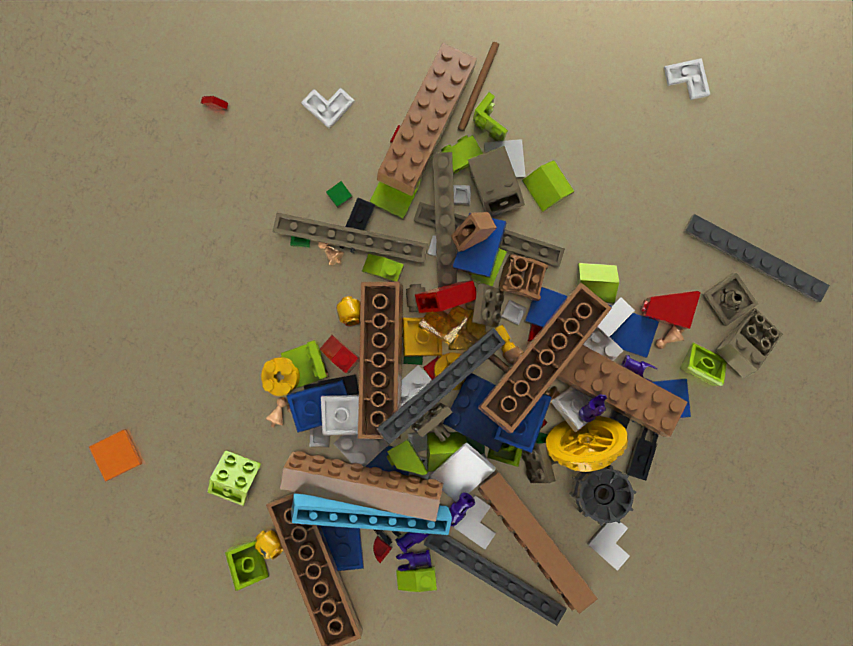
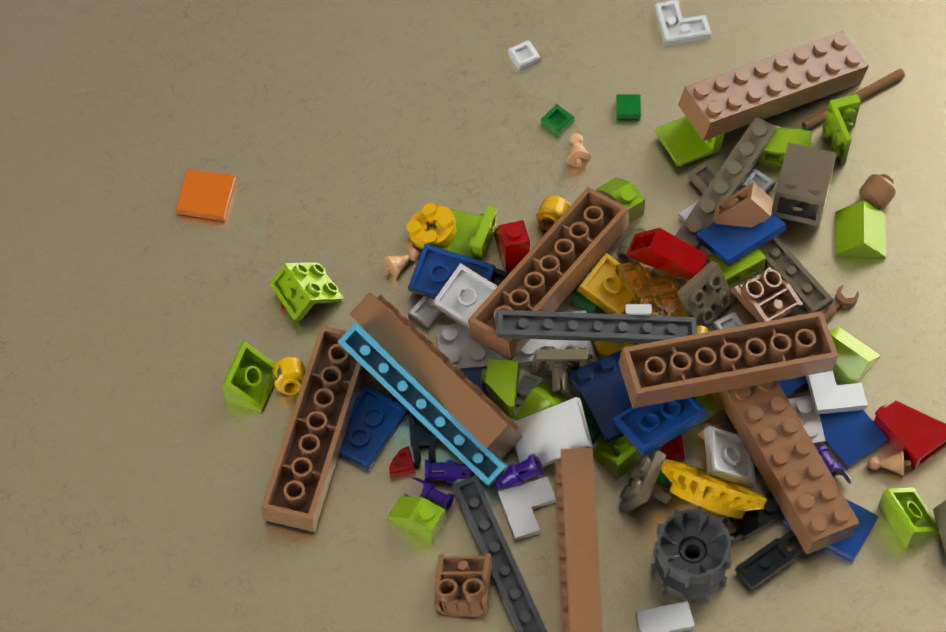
camera: 45 degrees right, 25 degrees down
dark tan plate [273,213,428,263] -> none
black hinge [339,198,375,253] -> none
white tile [484,139,526,179] -> none
dark purple piece [579,394,607,422] -> none
none -> medium nougat slope [434,553,492,617]
none -> white tile [508,40,541,71]
none -> white tile [625,304,651,316]
none -> medium nougat piece [823,285,859,322]
none -> medium nougat head [859,174,896,210]

